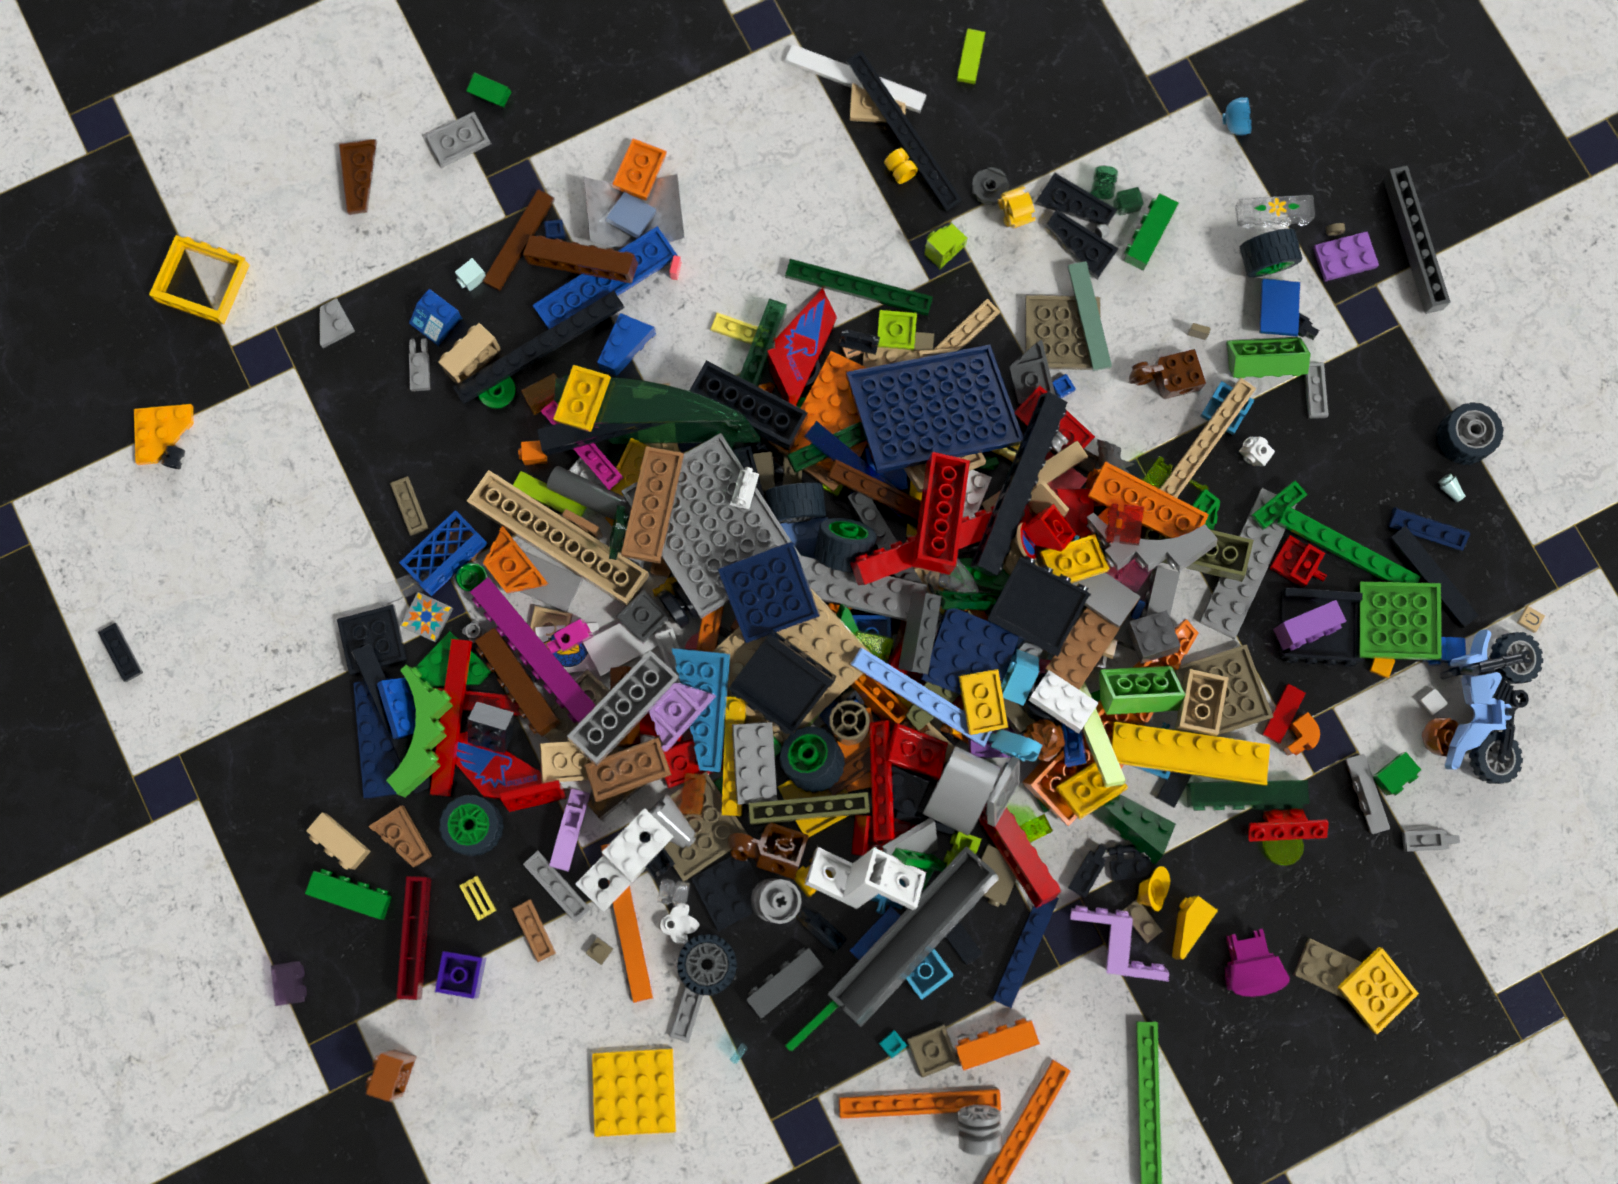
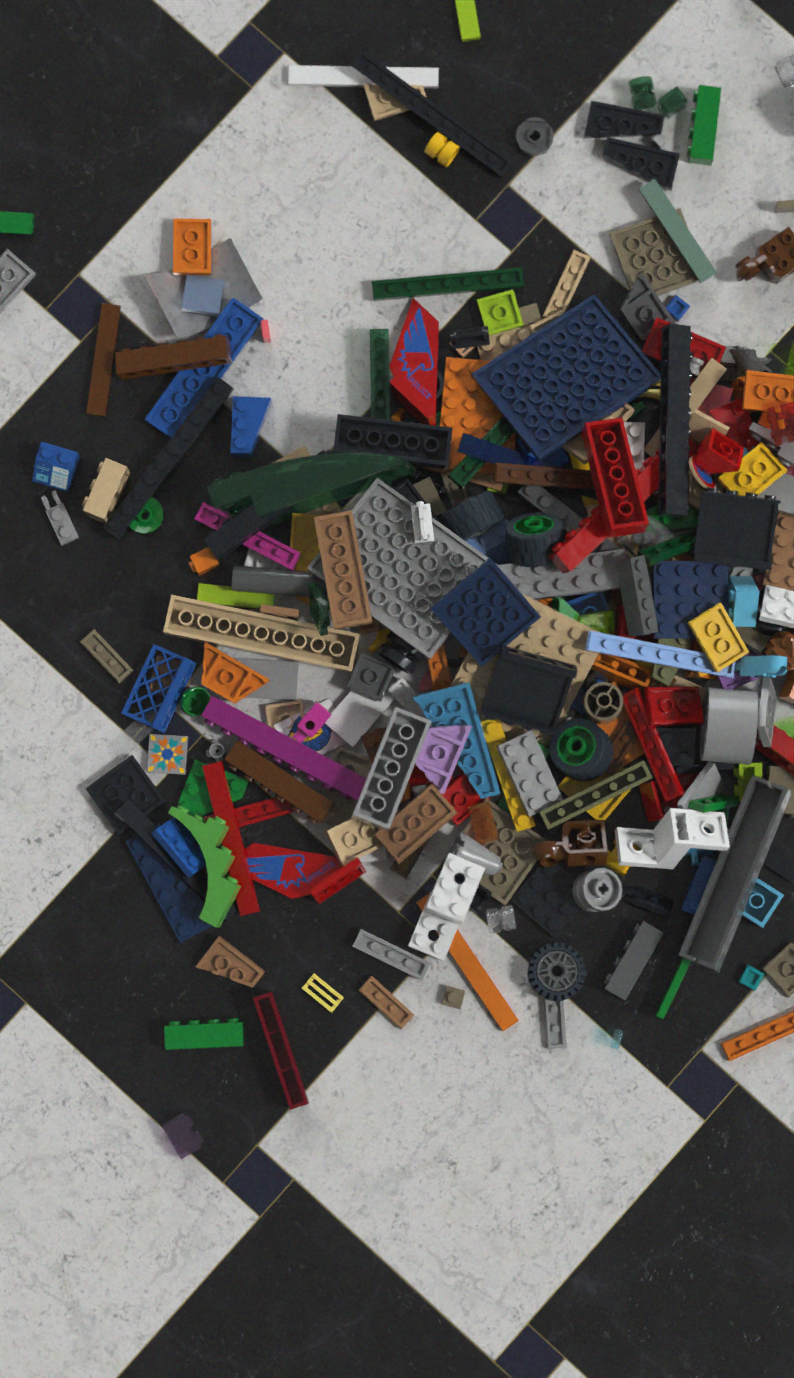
camera: 20 degrees left, 5 degrees up
tan brick [306,813,371,870] -> none
dark orange brick [366,1049,417,1102] -> none
dark purple brick [435,951,486,999] -> none
wheel [439,795,504,856] -> none
light aqua brick [455,258,486,291] -> none
black brick [468,701,514,753] -> none
clear orange hinge [521,373,564,415] -> none
dark blue tile [544,219,565,240] -> none
lavender slope [549,788,590,871] -> none
yellow plate [553,365,611,432] -> none
yellow plate [592,1049,676,1137] -> none
white plate [660,904,699,945] -> none
light yellow tile [710,312,769,349] -> none
lime brick [925,223,968,269] -> none
yellow brick [998,186,1035,229] -> none

